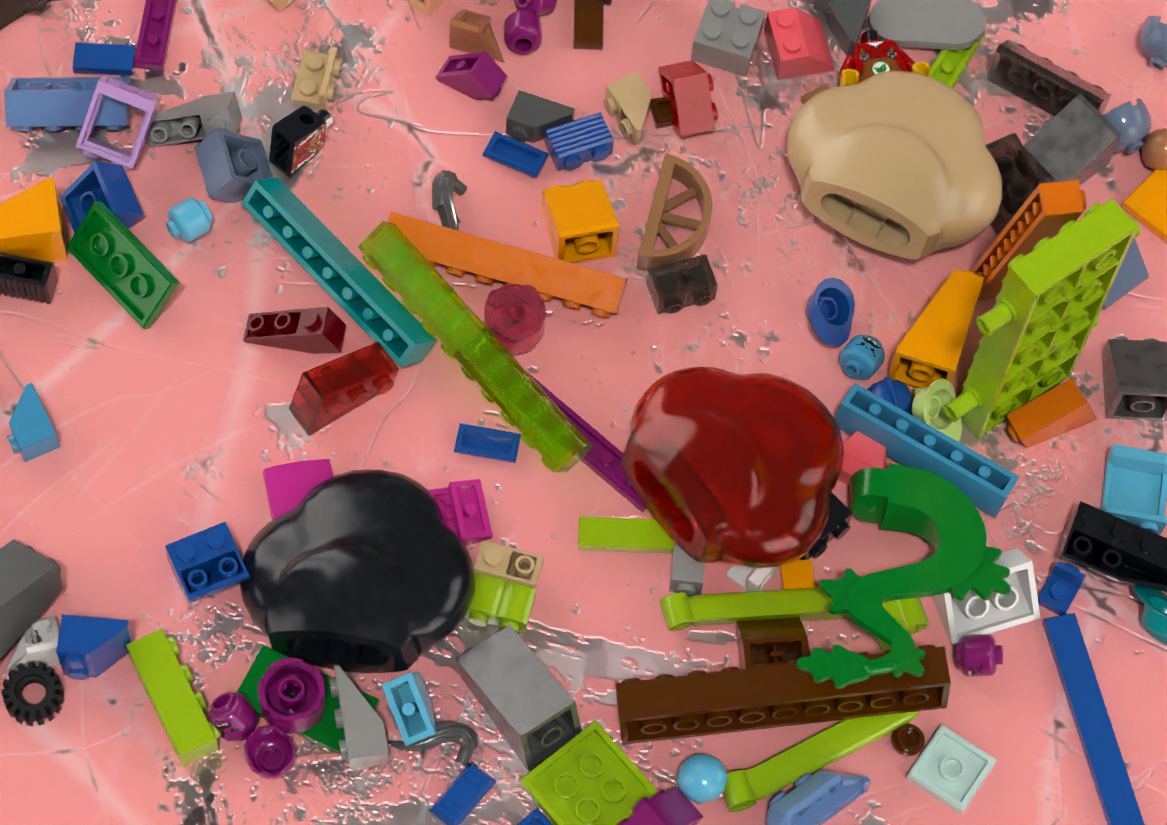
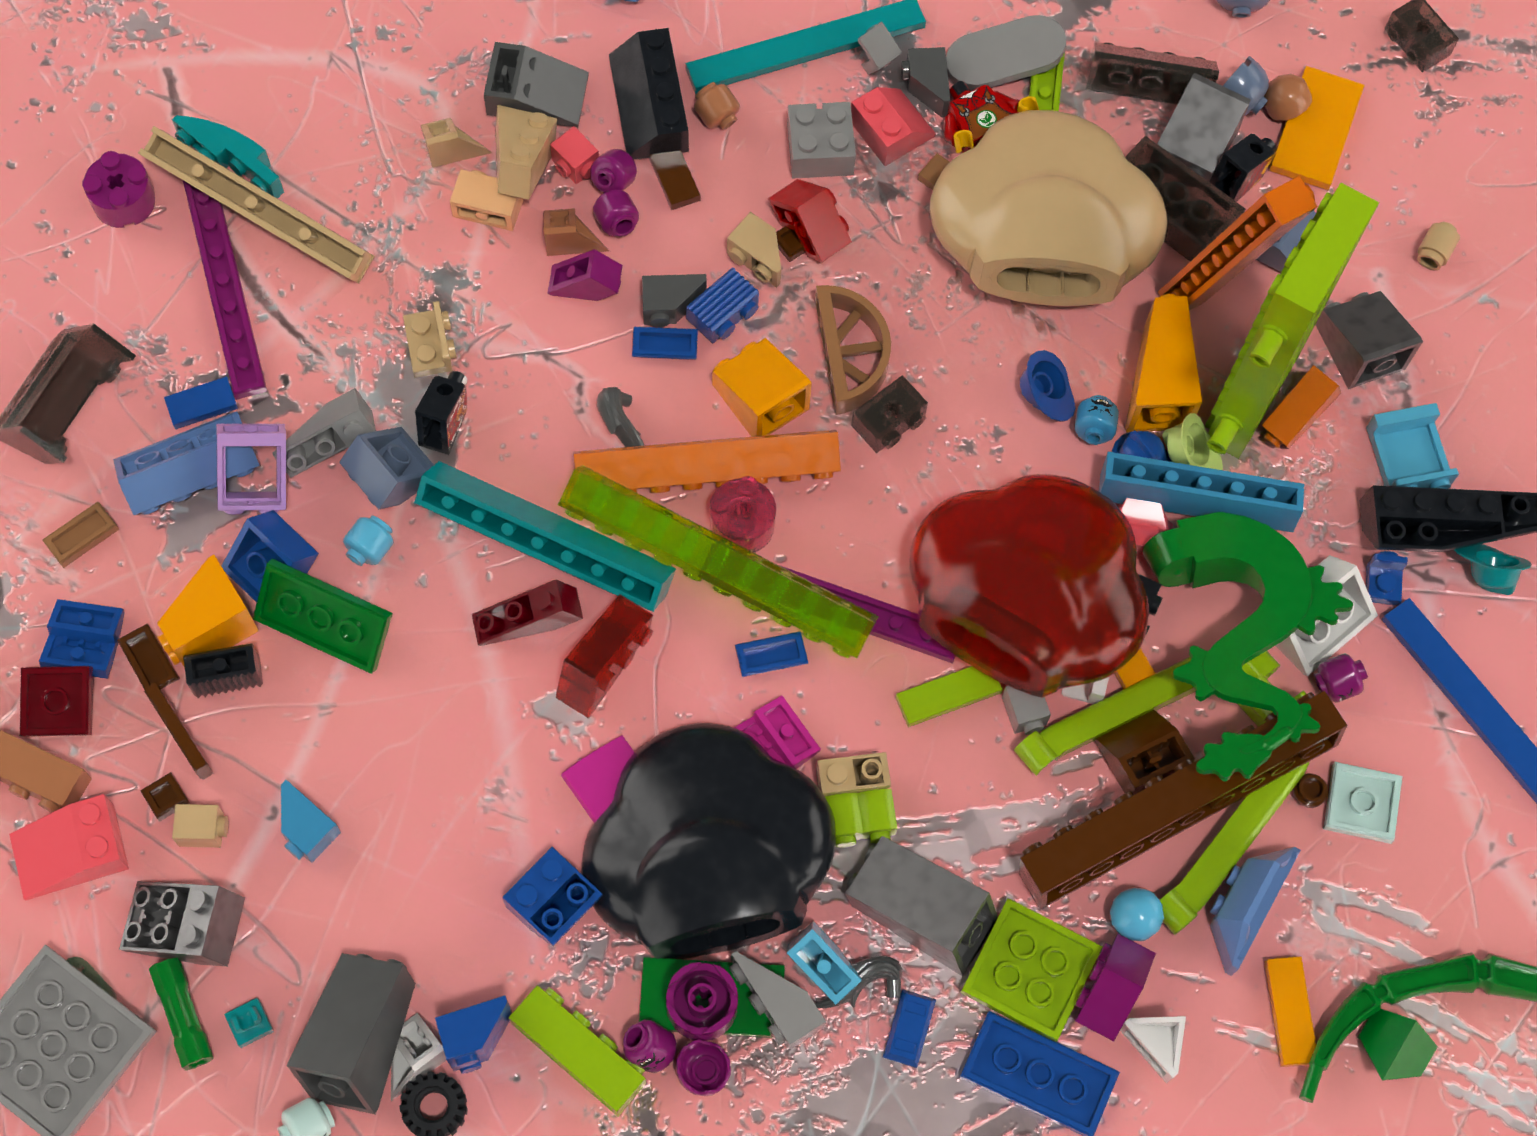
camera: 20 degrees left, 5 degrees up
none -> black torso [1206,134,1276,208]

